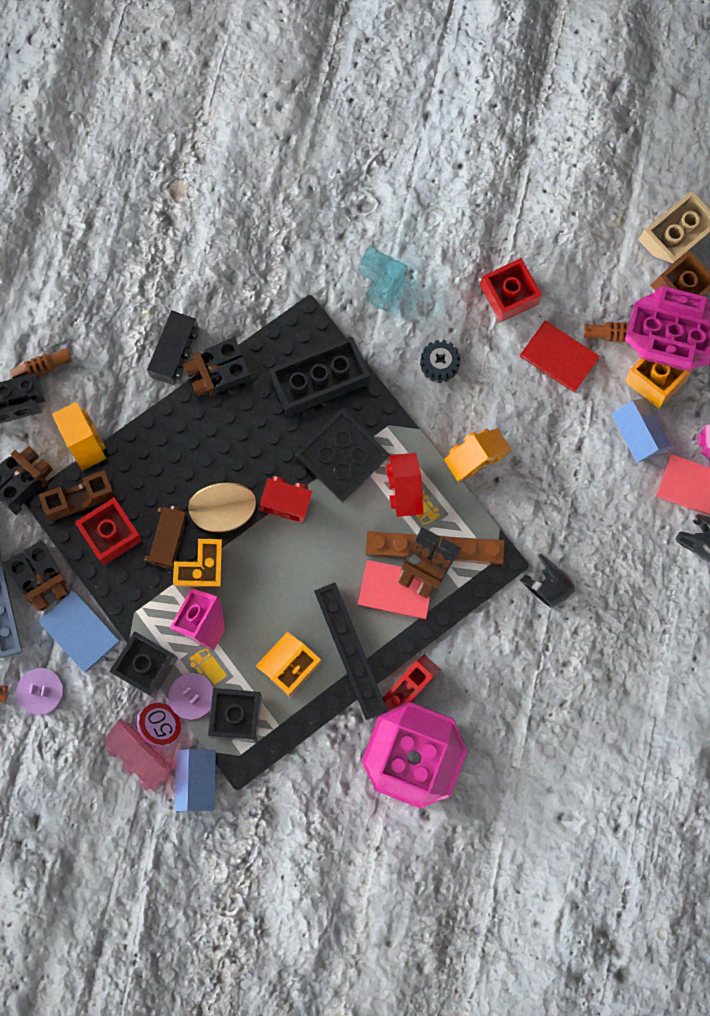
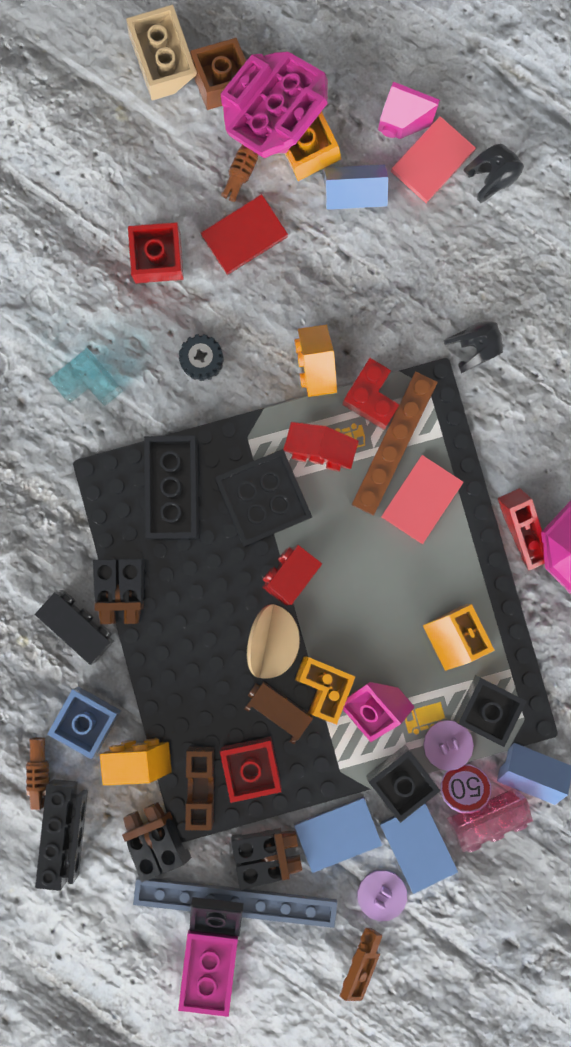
camera: 65 degrees left, 10 degrees up
black plate [314,582,388,721] -> none
reddish brown hips [398,527,461,599] -> none
none -> medium blue brick [47,686,122,759]
none -> red brick [342,358,400,430]
none -> medium blue tile [380,803,458,894]

